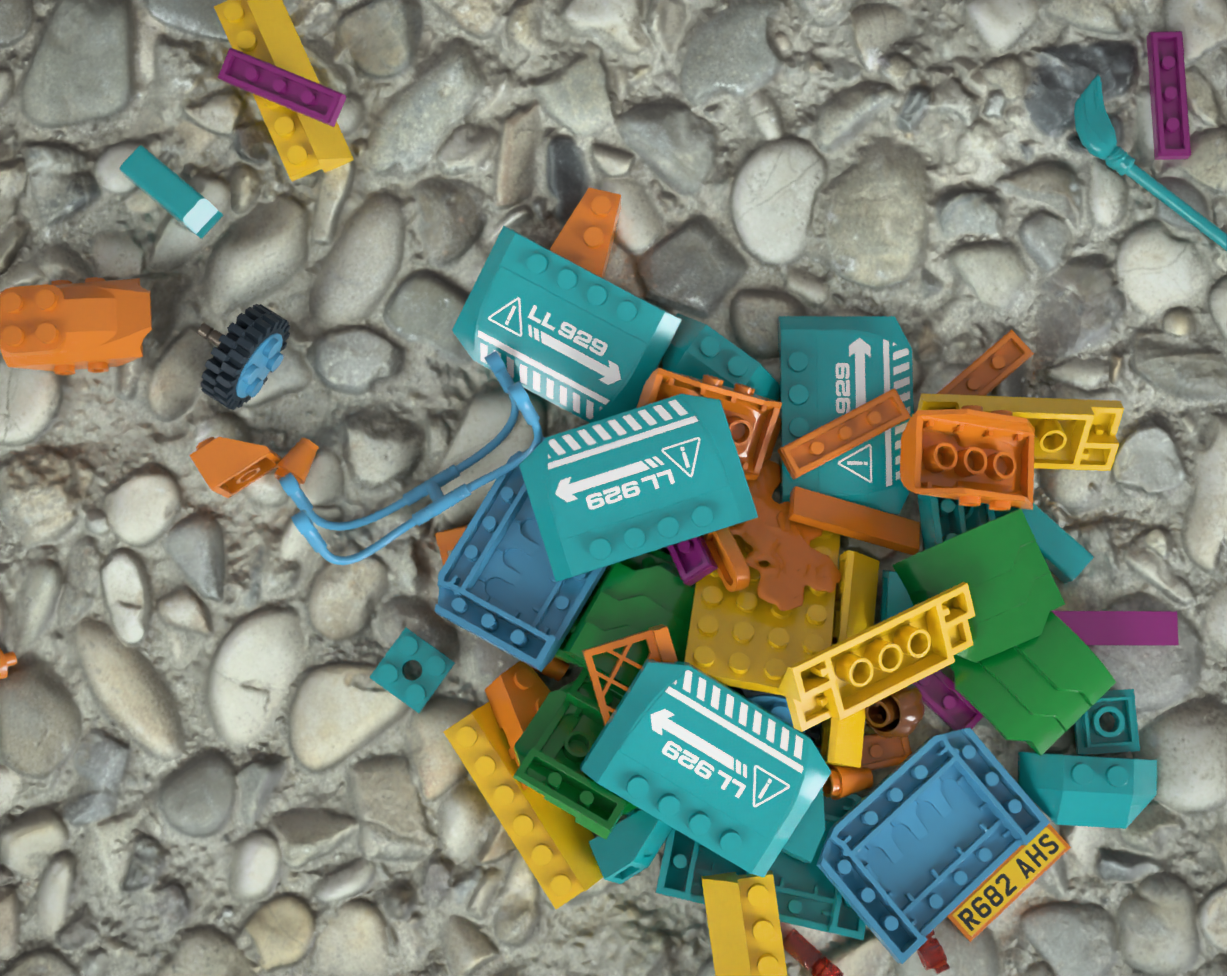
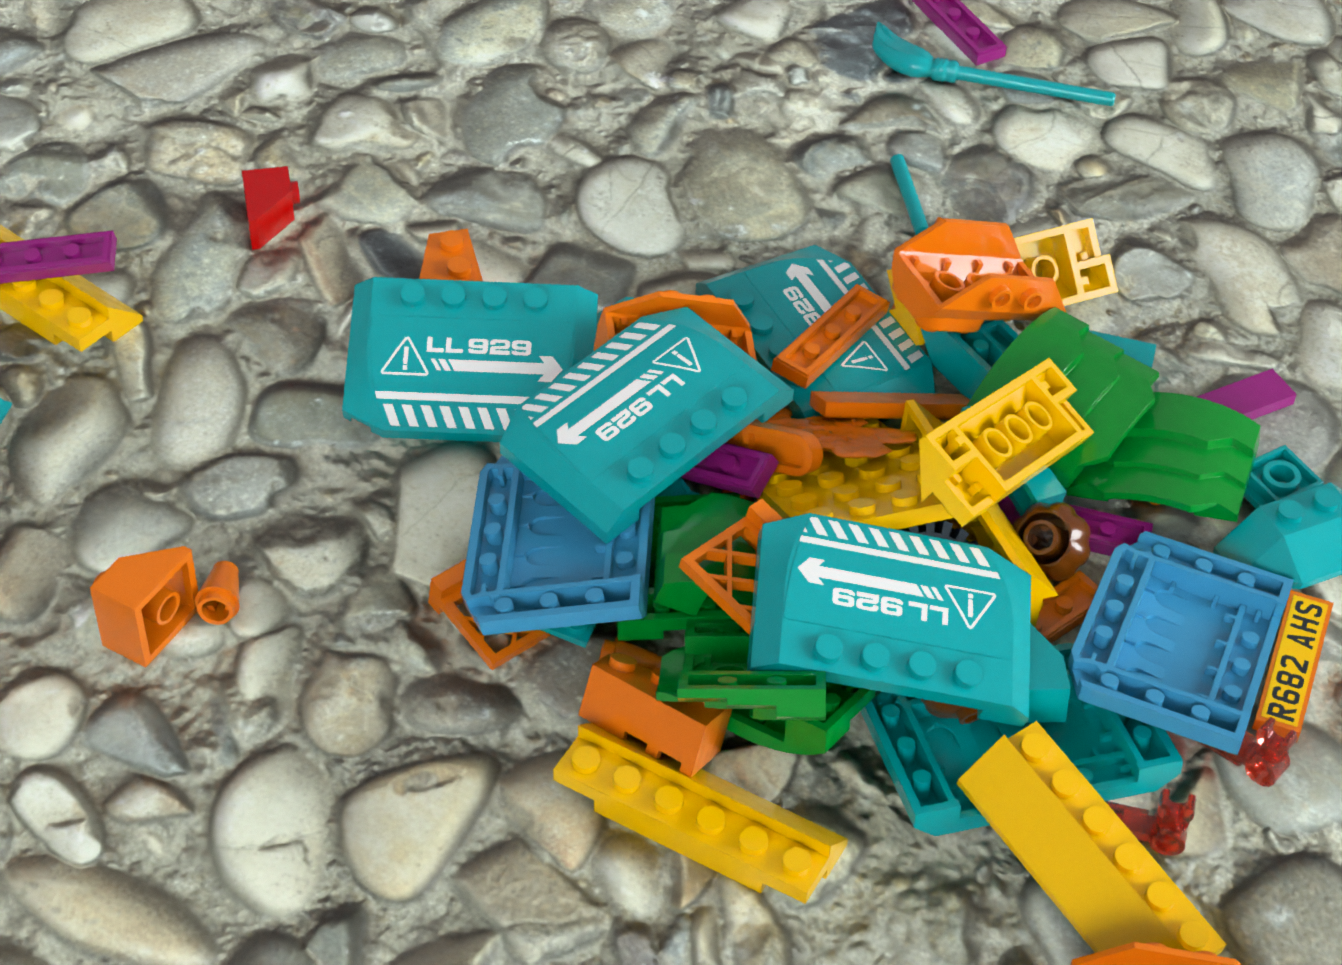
camera: 30 degrees left, 35 degrees down
black wheel [197,304,290,410] -> none
dark azure bar [279,351,543,565] -> none
teal piece [369,627,455,713] -> none
teal slope [589,808,673,884] -> none
orange cone [823,765,873,800] -> none
none -> red slope [242,166,300,250]
none -> teal bar [890,154,929,235]

